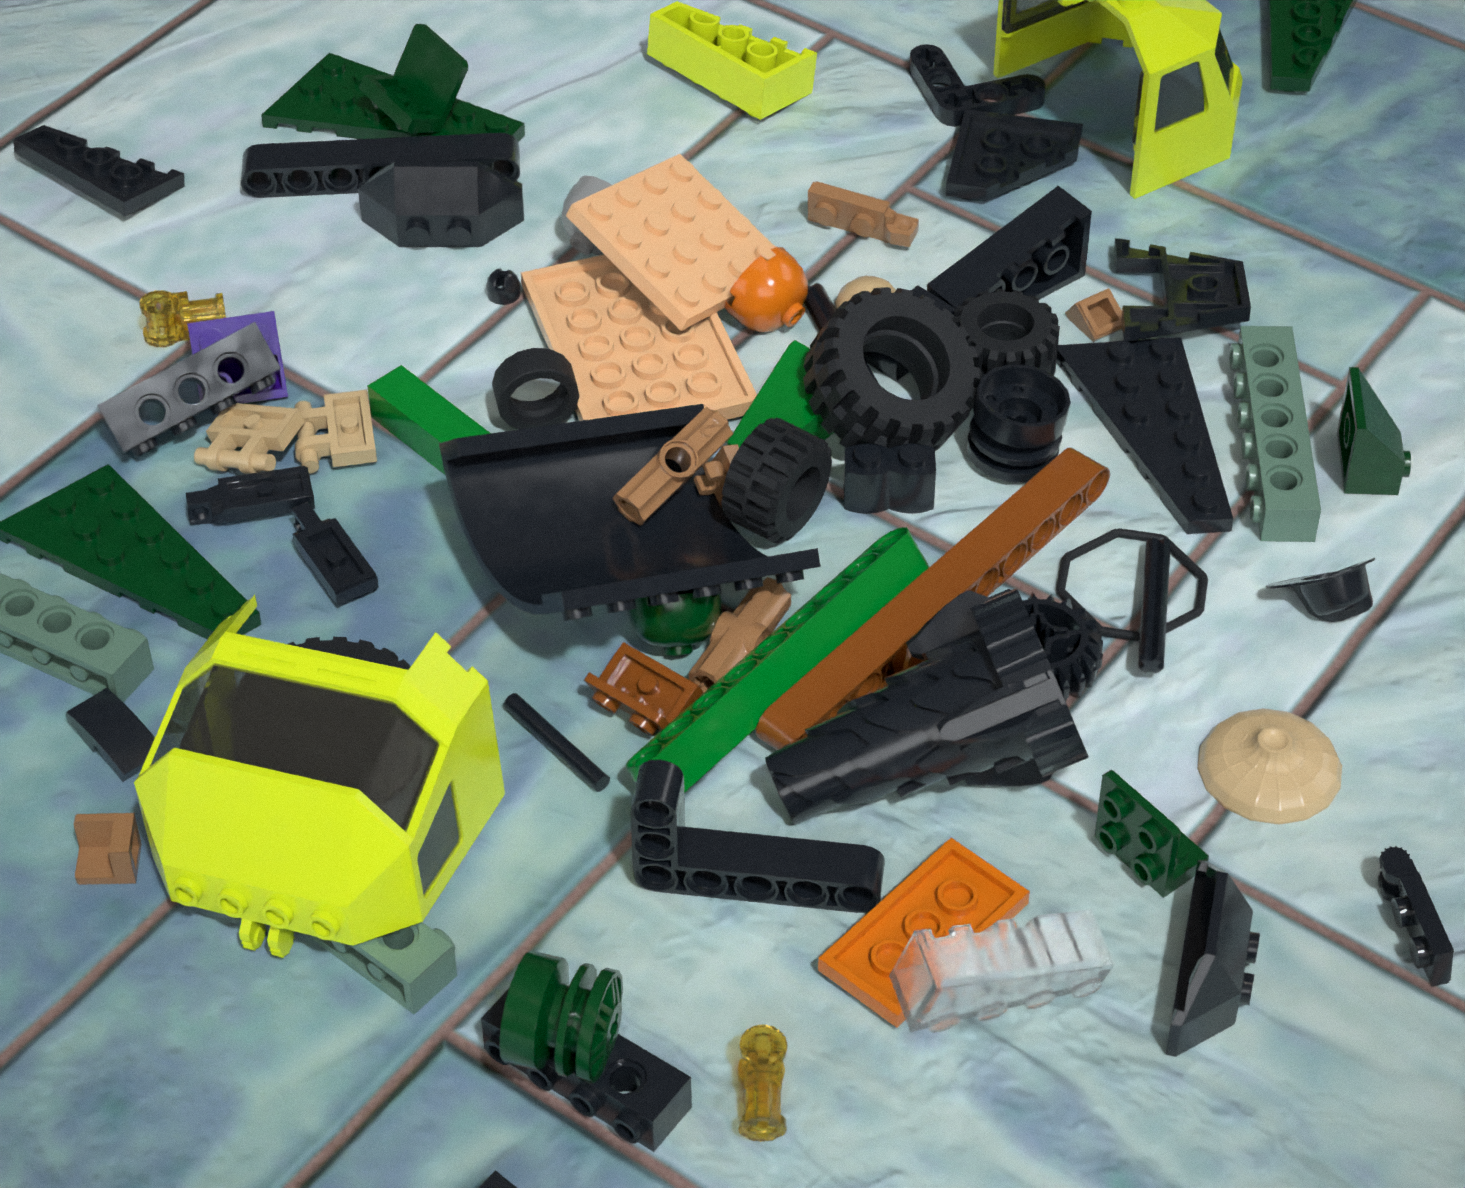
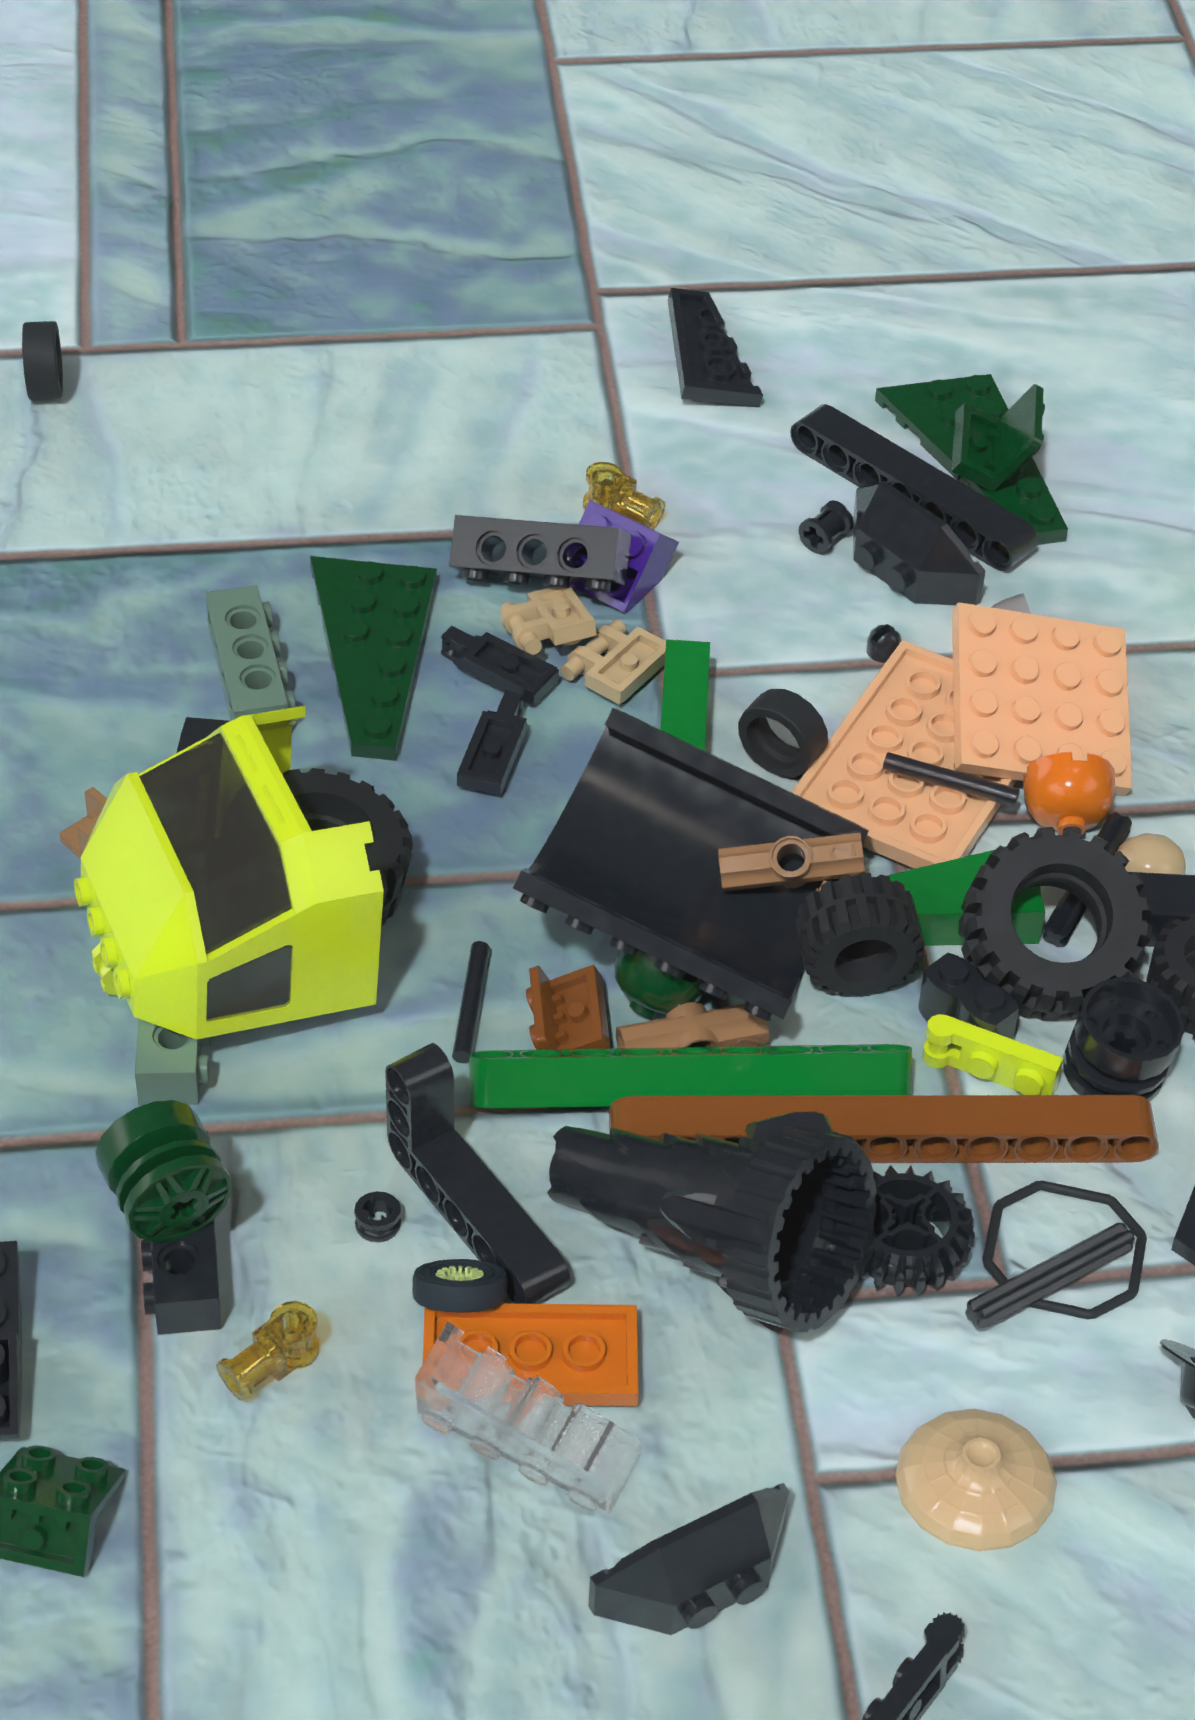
camera: 45 degrees right, 0 degrees up
dark green bracket [1094,770,1209,898] -> none
none -> black bush [354,1191,401,1243]
none -> black bush [412,1259,507,1313]
none -> black bush [798,500,854,554]
none -> black bar [883,752,1020,807]
none -> neon yellow plate [922,1014,1063,1095]

